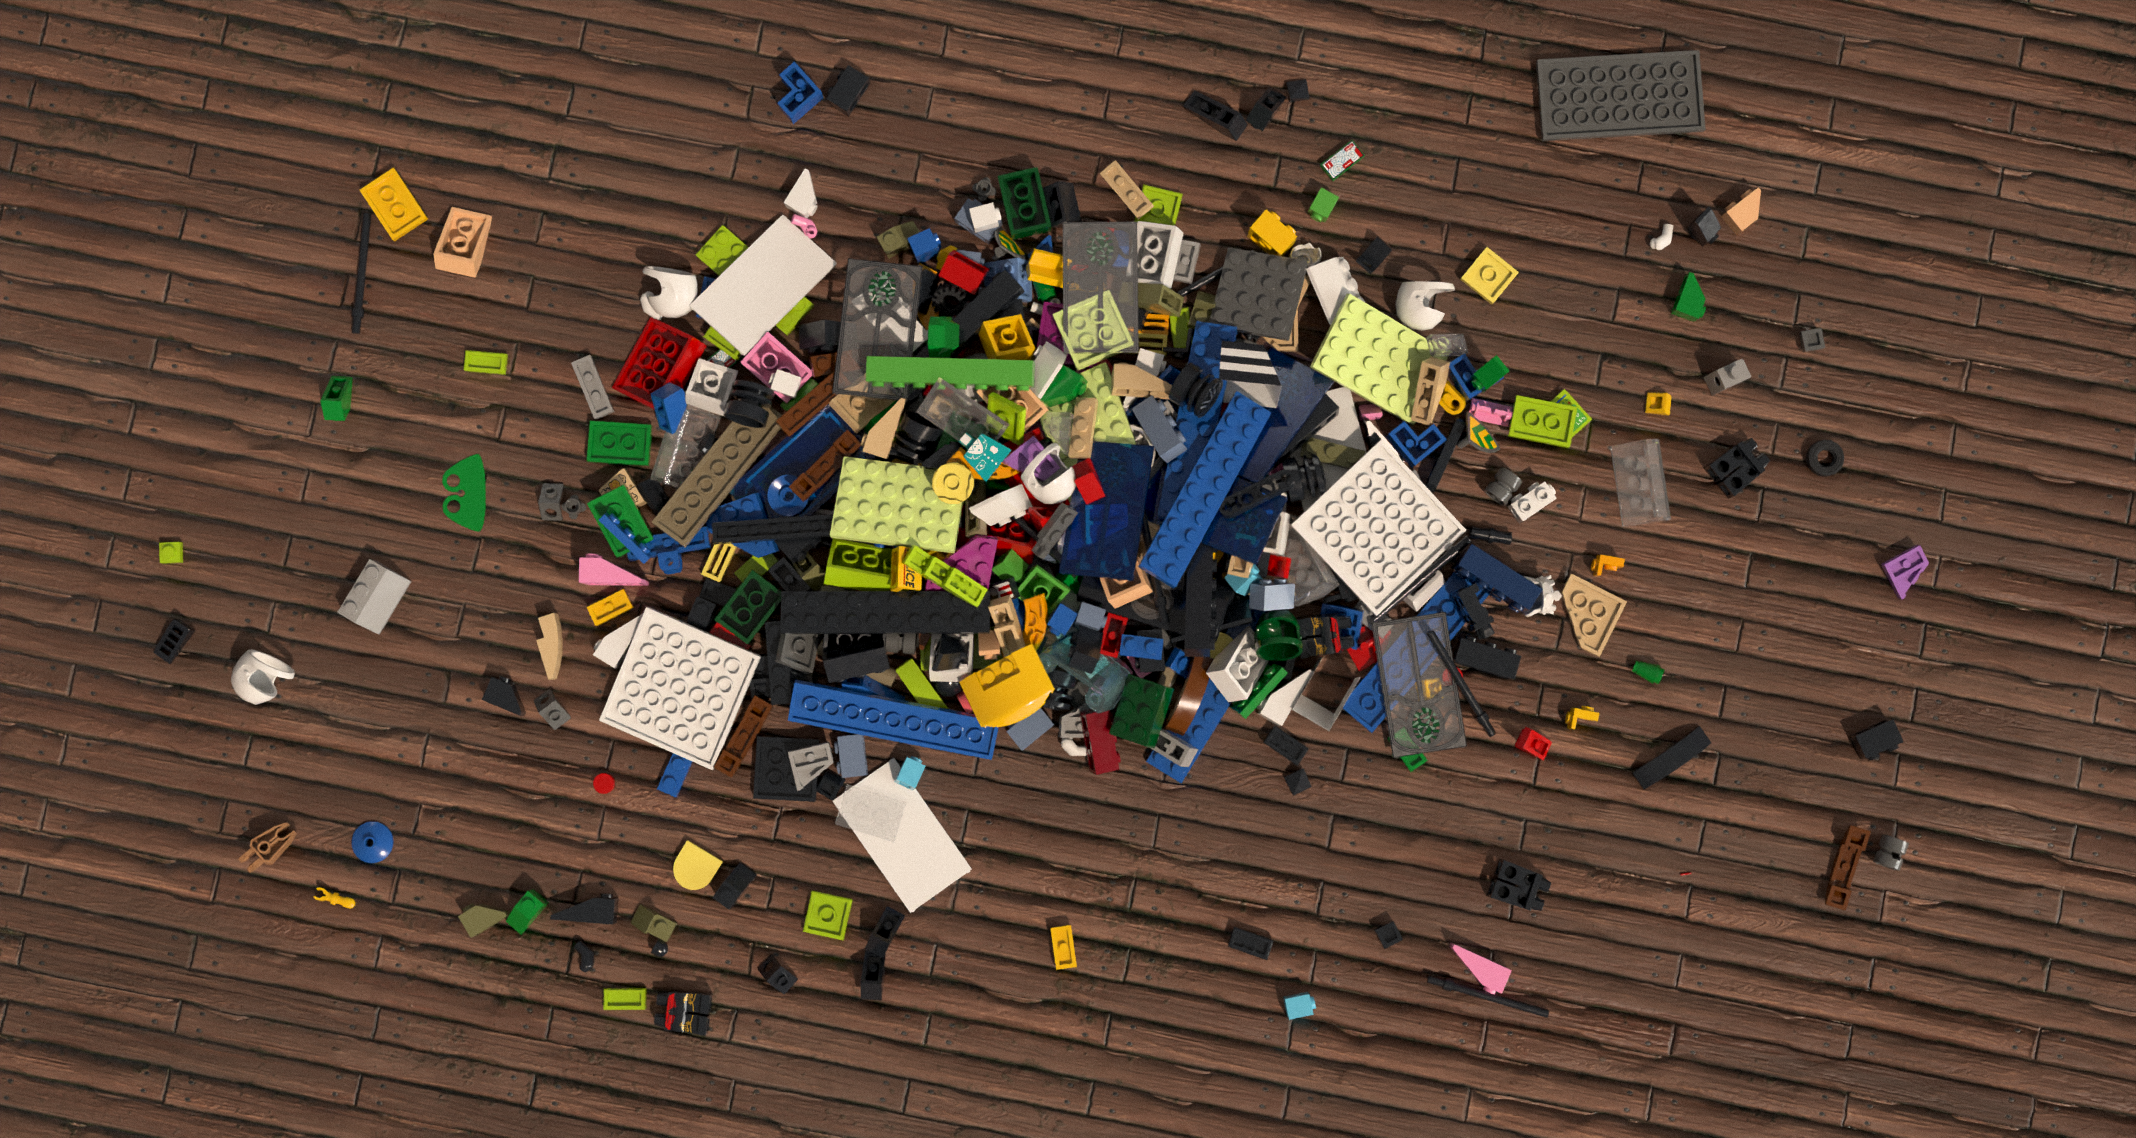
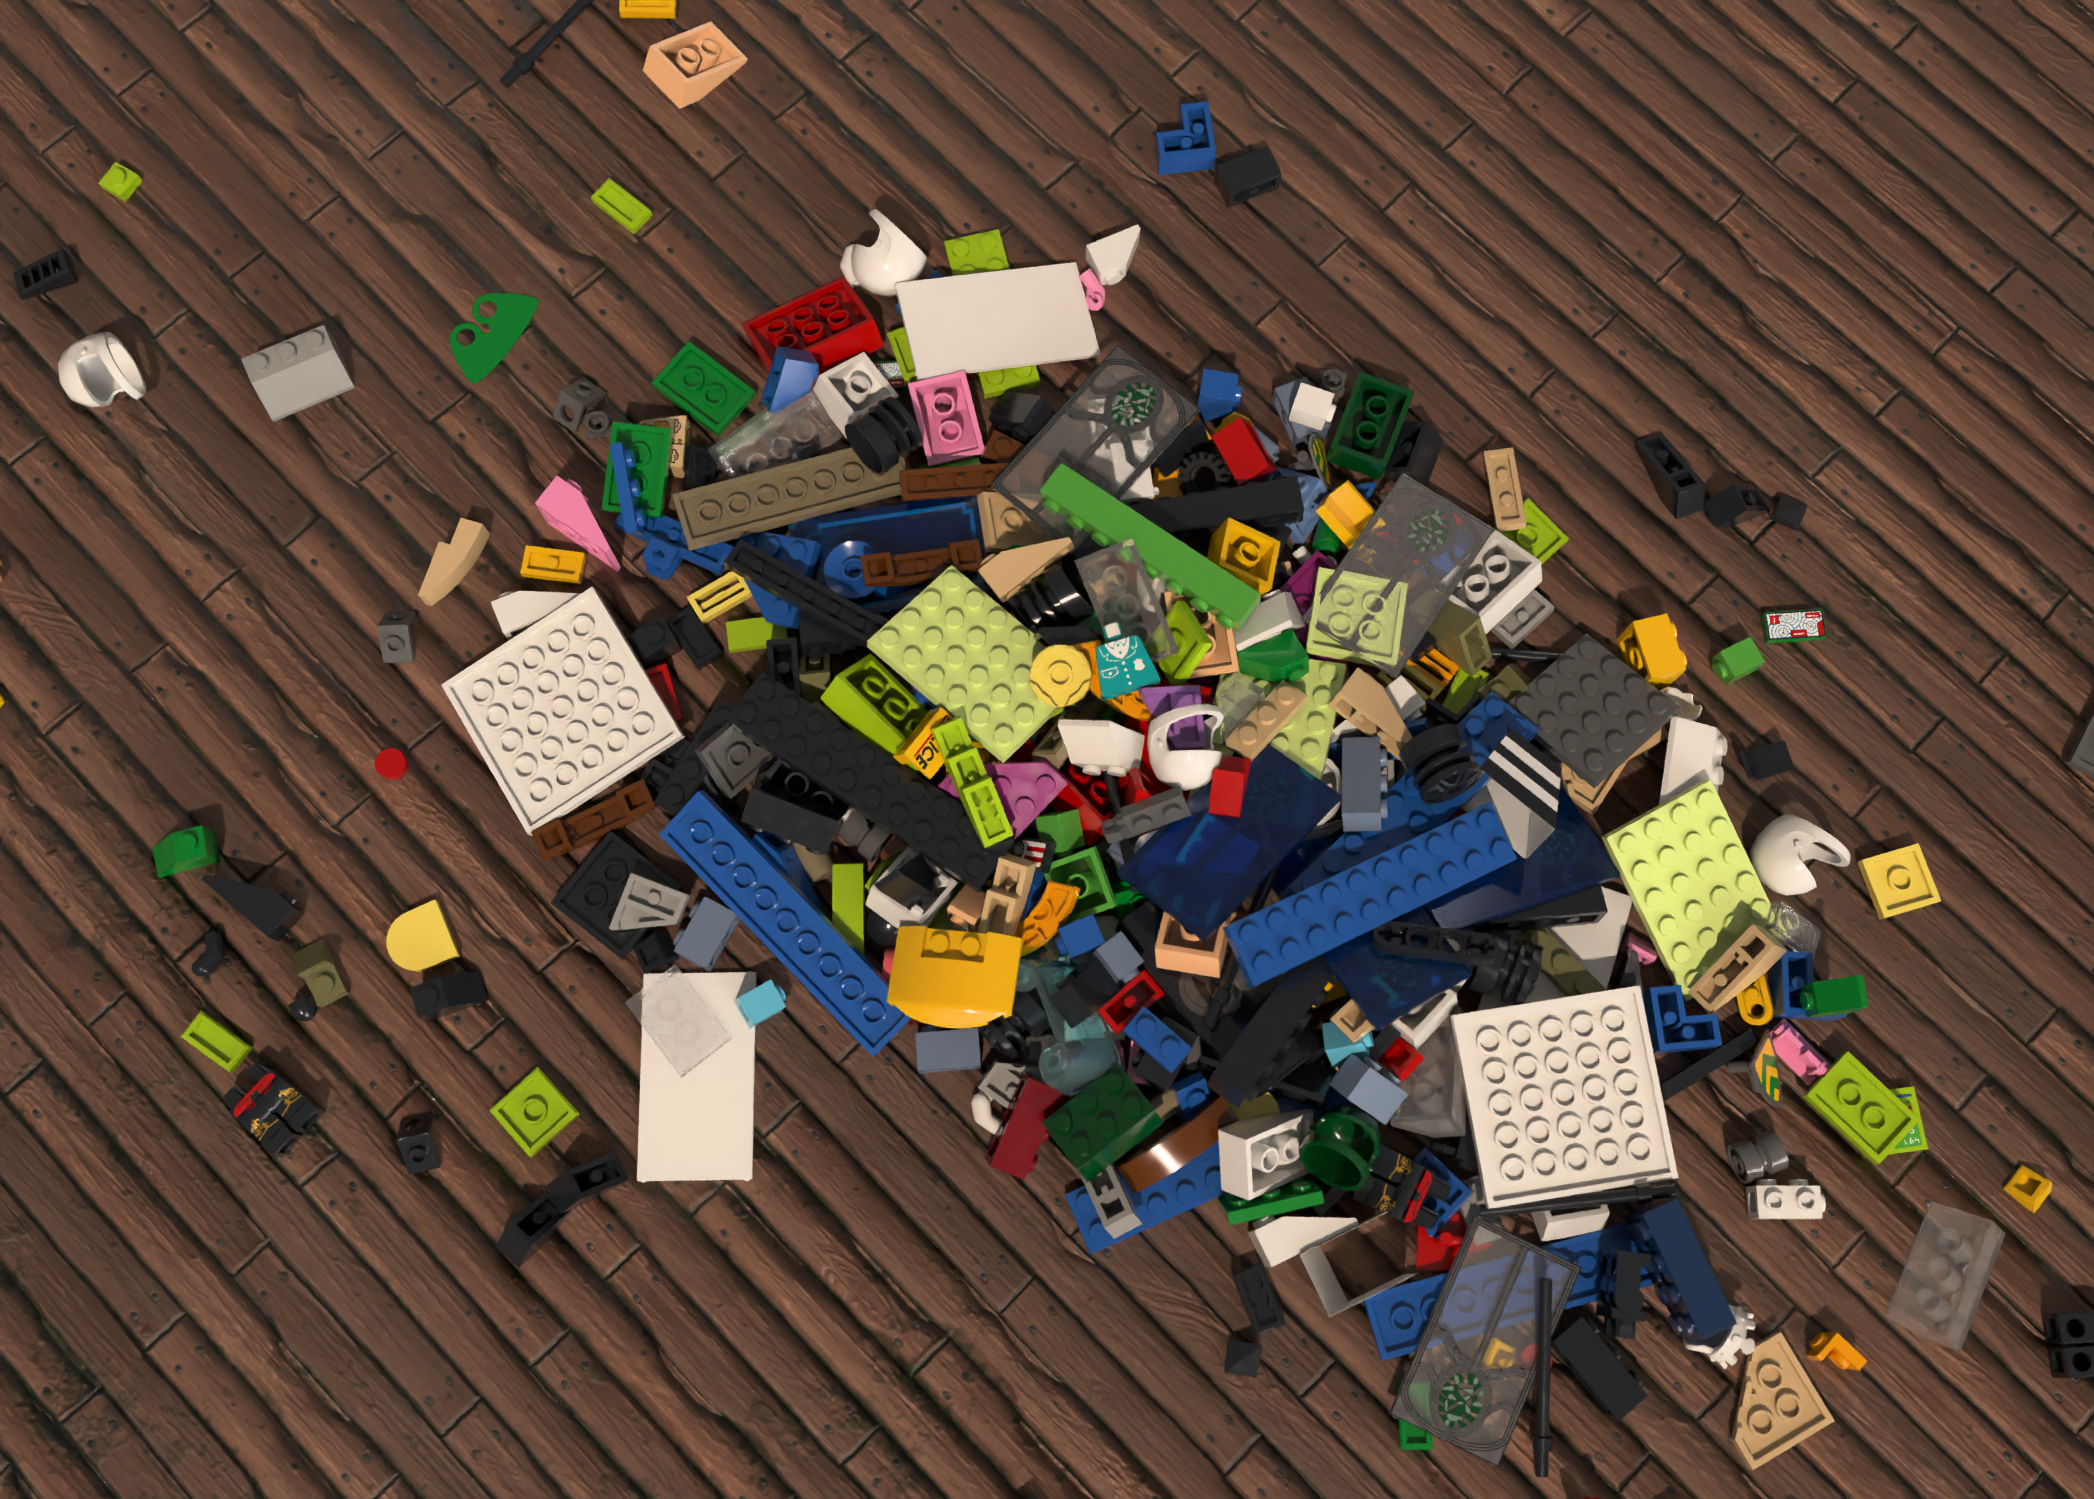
camera: 30 degrees right, 10 degrees down
green slope [320,376,353,421] -> none
blue dish [352,822,394,863] -> none
olive slope [458,903,510,938] -> none
black slope [482,675,526,716] -> none
light grey plate [571,355,615,420] -> none
blue plate [657,753,693,797] -> none
dark green brick [714,569,783,644] -> none
white brick [769,369,802,398] -> none
olive slope [877,221,920,259] -> none
green slope [928,317,959,358] -> none
yellow plate [1050,925,1077,970] -> none
black pin [1469,525,1512,545] -> none

